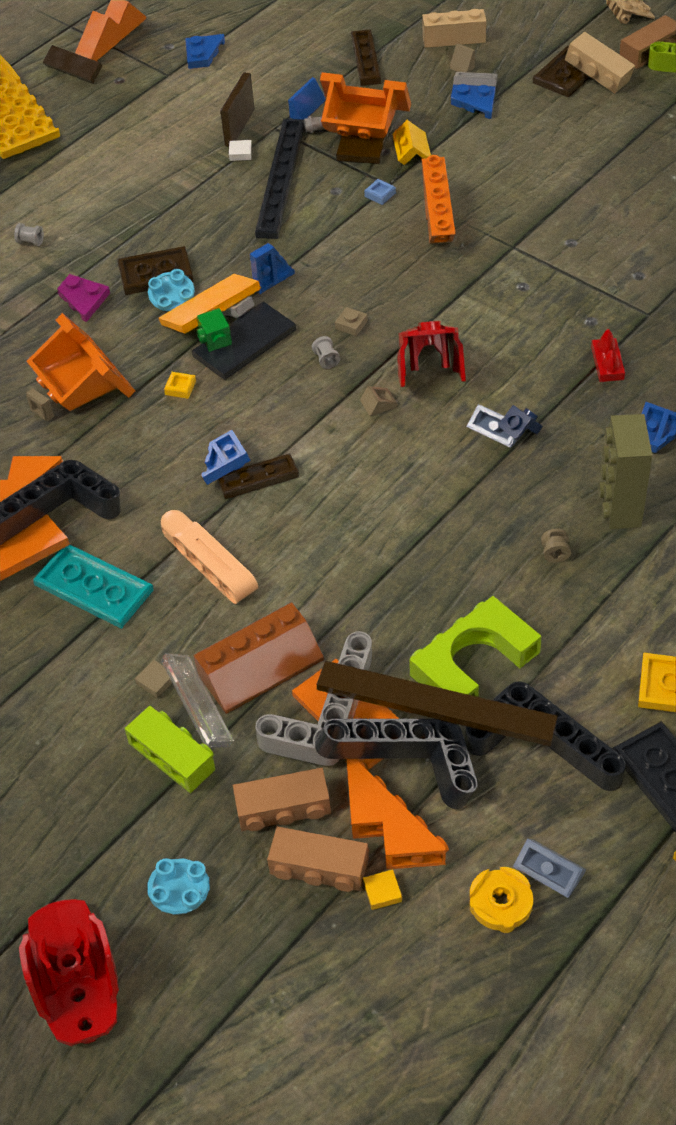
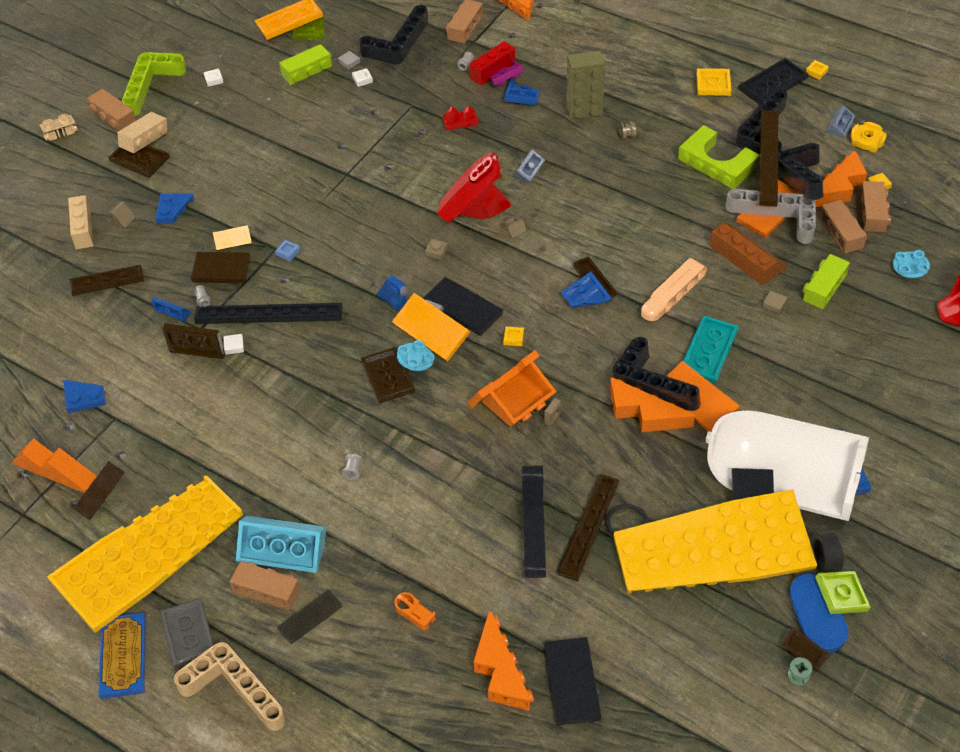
camera: 100 degrees left, 0 degrees up
magenta wing [57,274,110,322] -> none
clear tile [161,654,234,748] -> none
green brick [197,308,232,352] -> none
light grey bush [312,336,340,369] -> none
orange windscreen [320,72,411,139] -> none
orange slope [422,155,455,244] -> none
light grey tile [453,72,498,86] -> none
dark blue bracket [499,405,543,440] -> none

